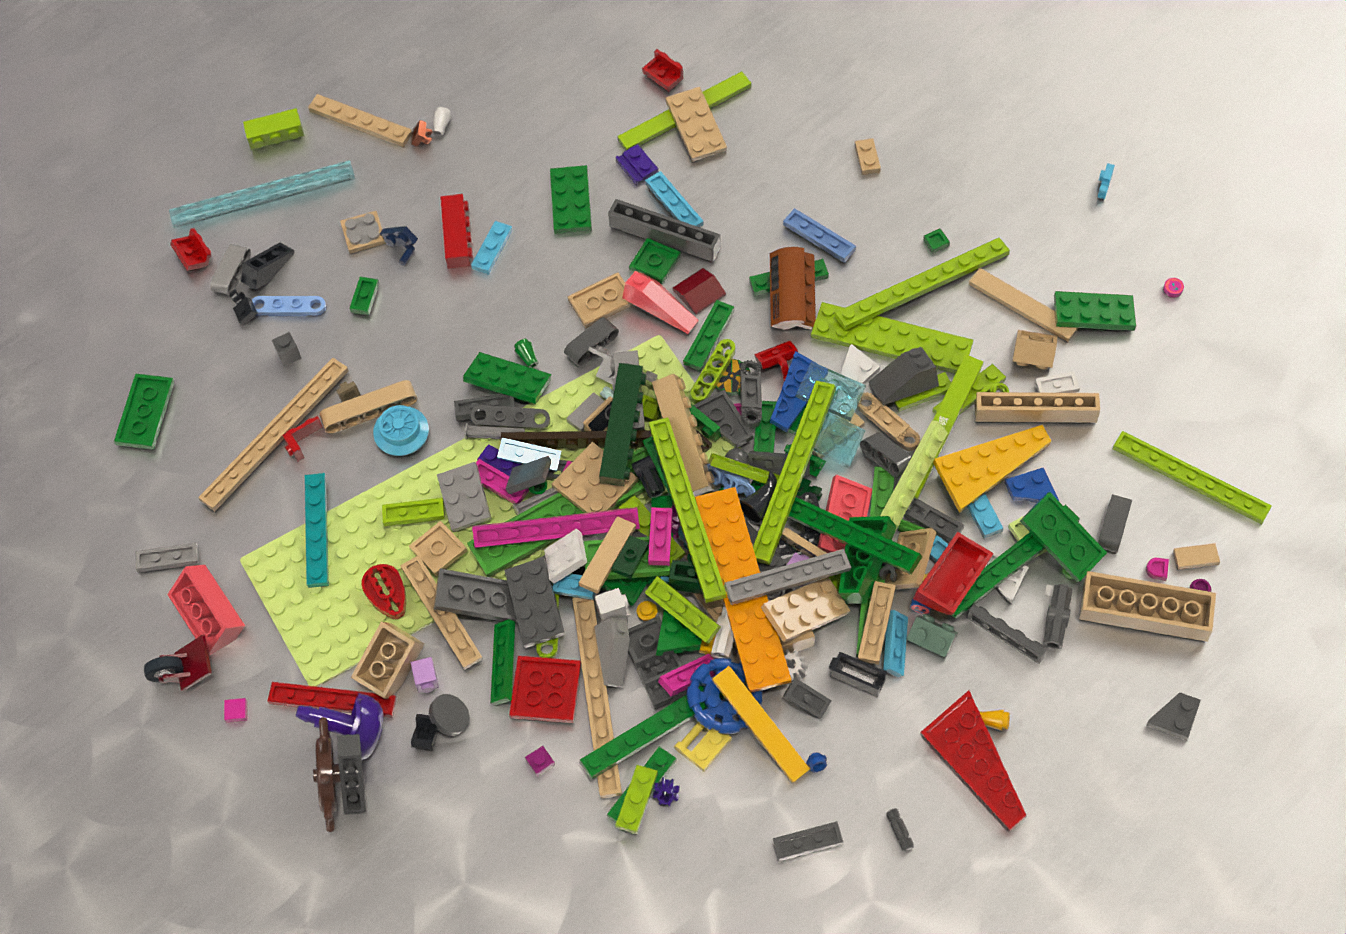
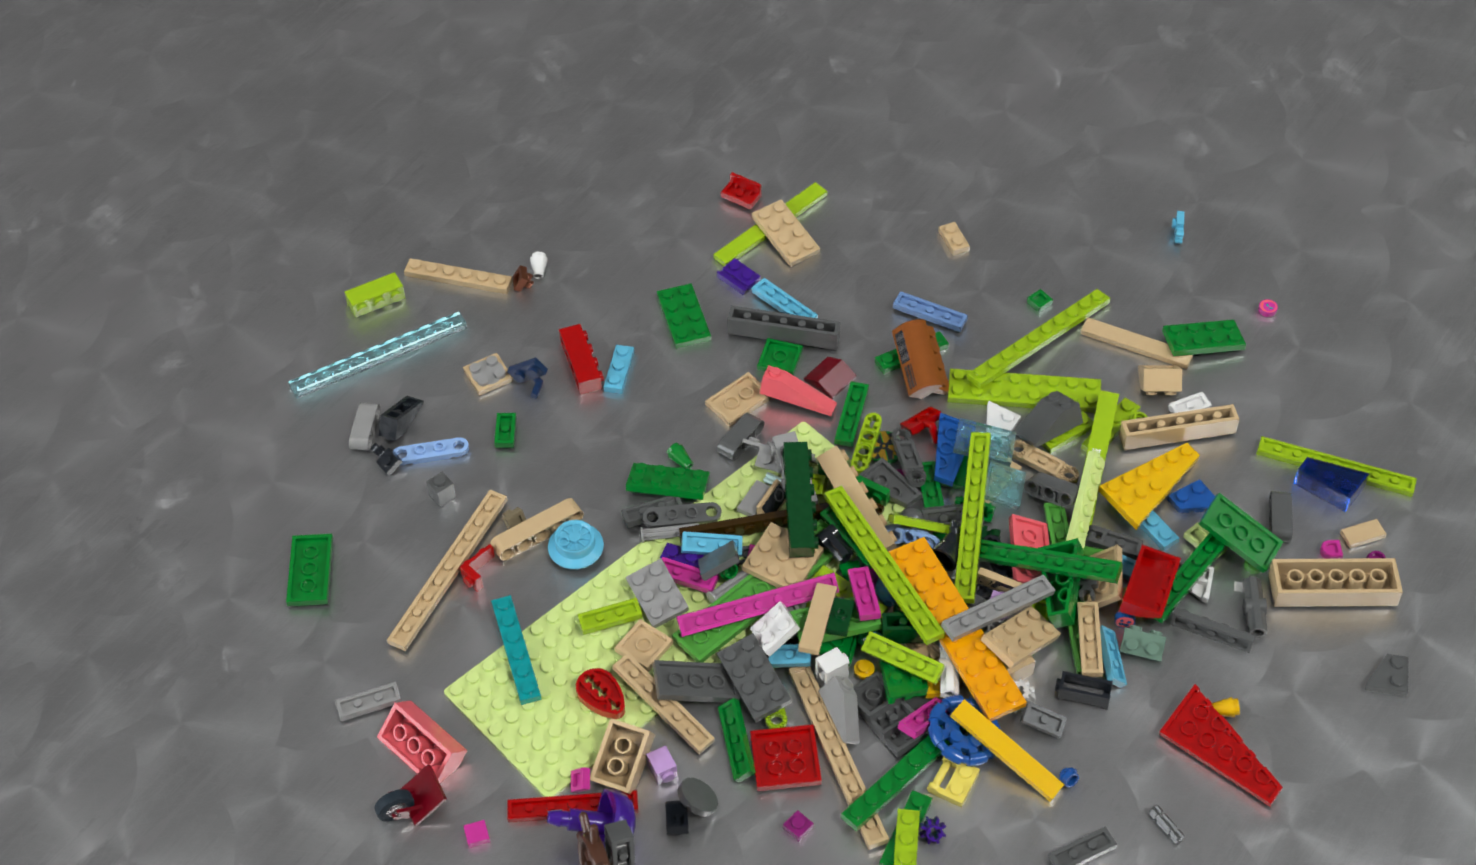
camera: 15 degrees left, 10 degrees down
red bracket [170,228,211,271] -> none
none -> dark pink tile [571,767,590,793]
none -> clear blue wedge [1293,457,1370,513]

